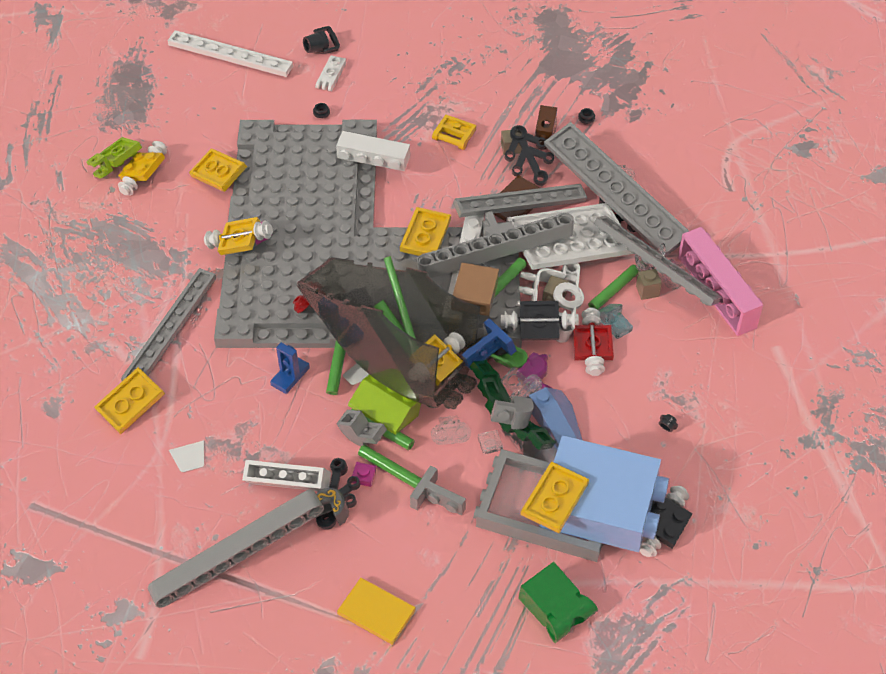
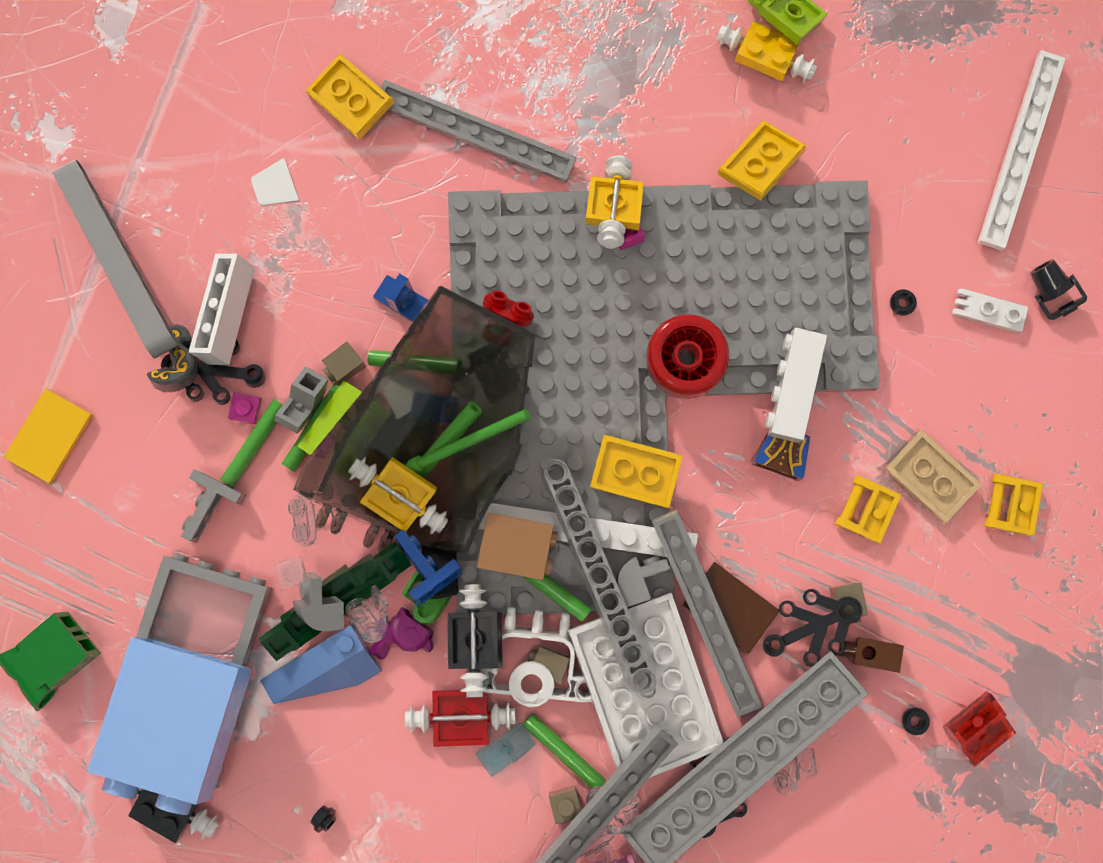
camera: 85 degrees right, 30 degrees up
yellow tile [521,461,589,533] -> none
none -> dark tan brick [321,341,366,384]
none -> red wheel [646,314,729,399]
none -> torso [751,432,810,481]
none -> tan plate [884,430,982,524]
none -> clear red brick [943,691,1016,767]
none -> yellow plate [984,474,1043,536]

